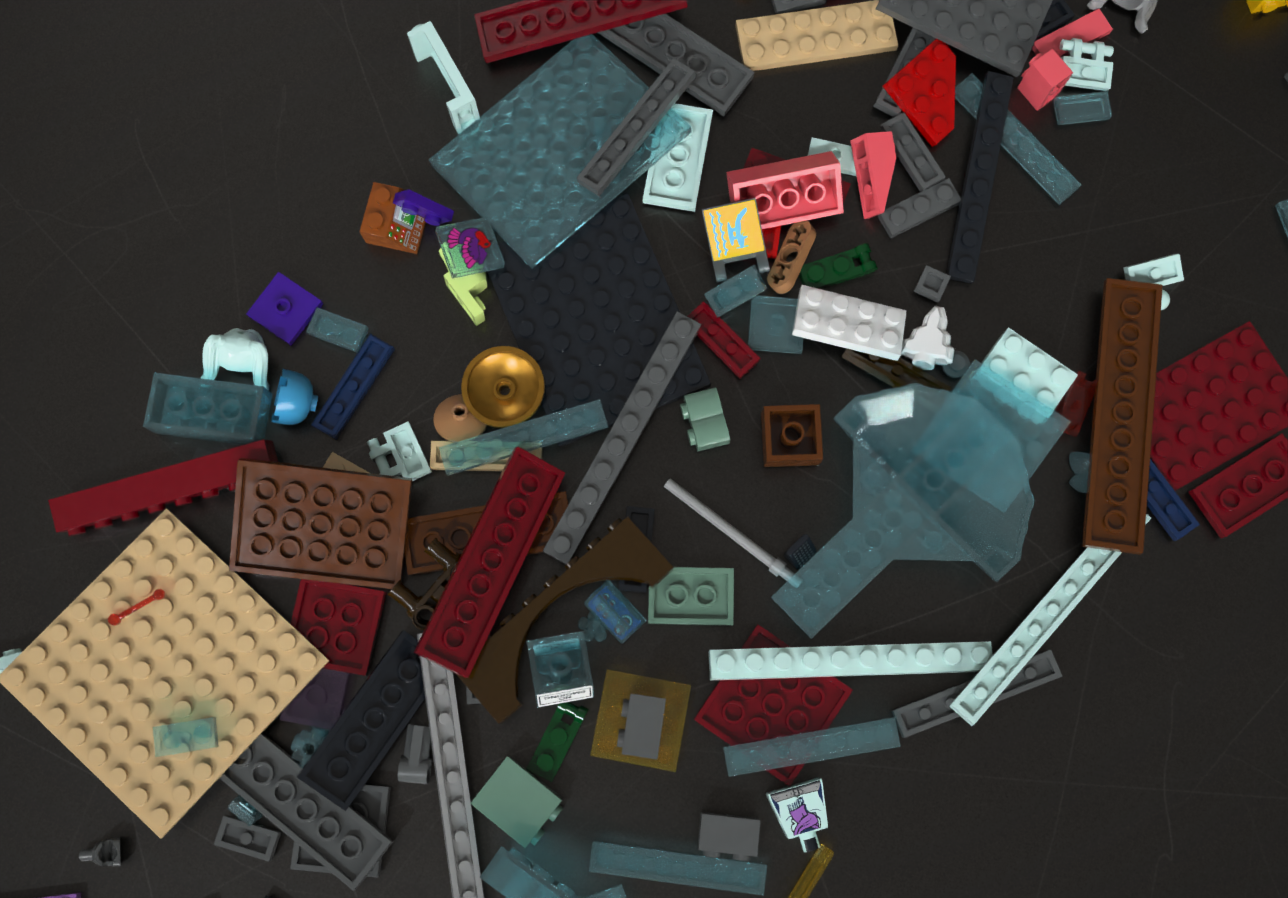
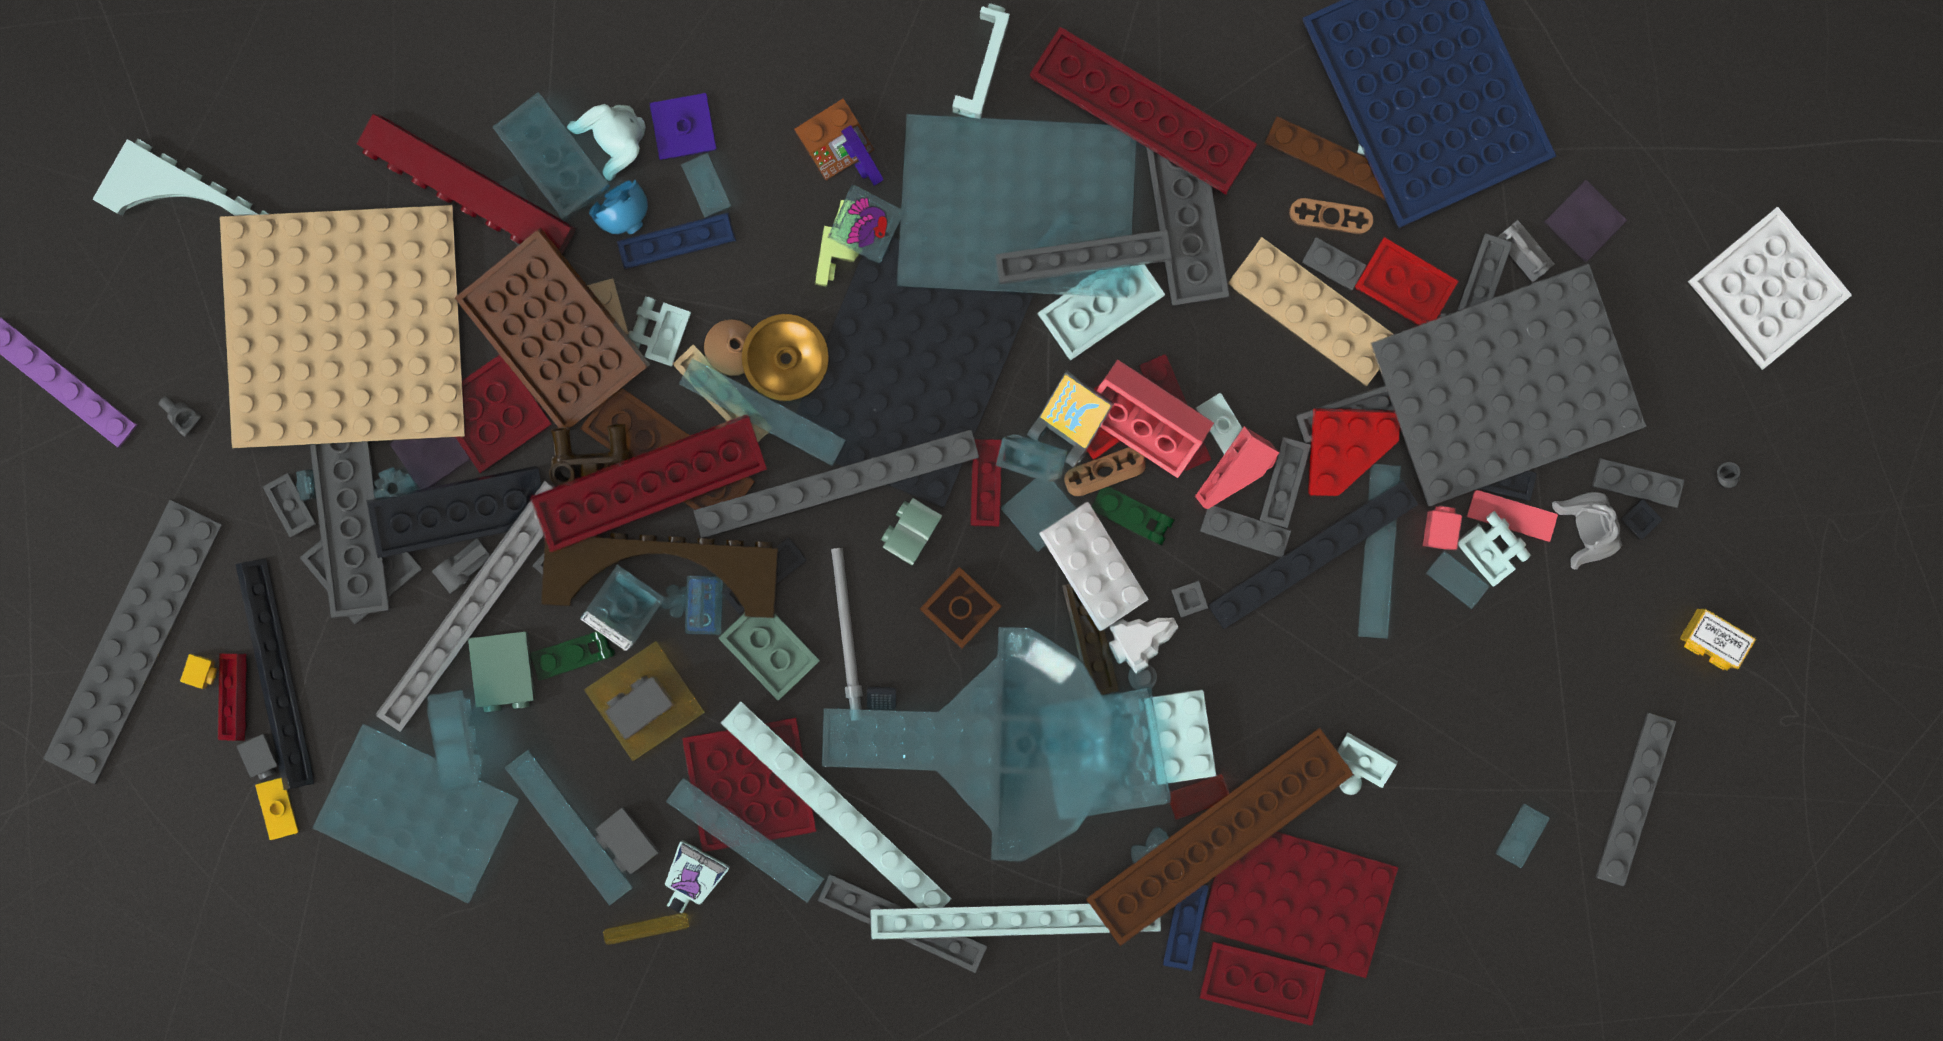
camera: 45 degrees right, 10 degrees up
clear red hinge [108,589,165,626] -> none
clear light blue plate [153,717,219,757] -> none

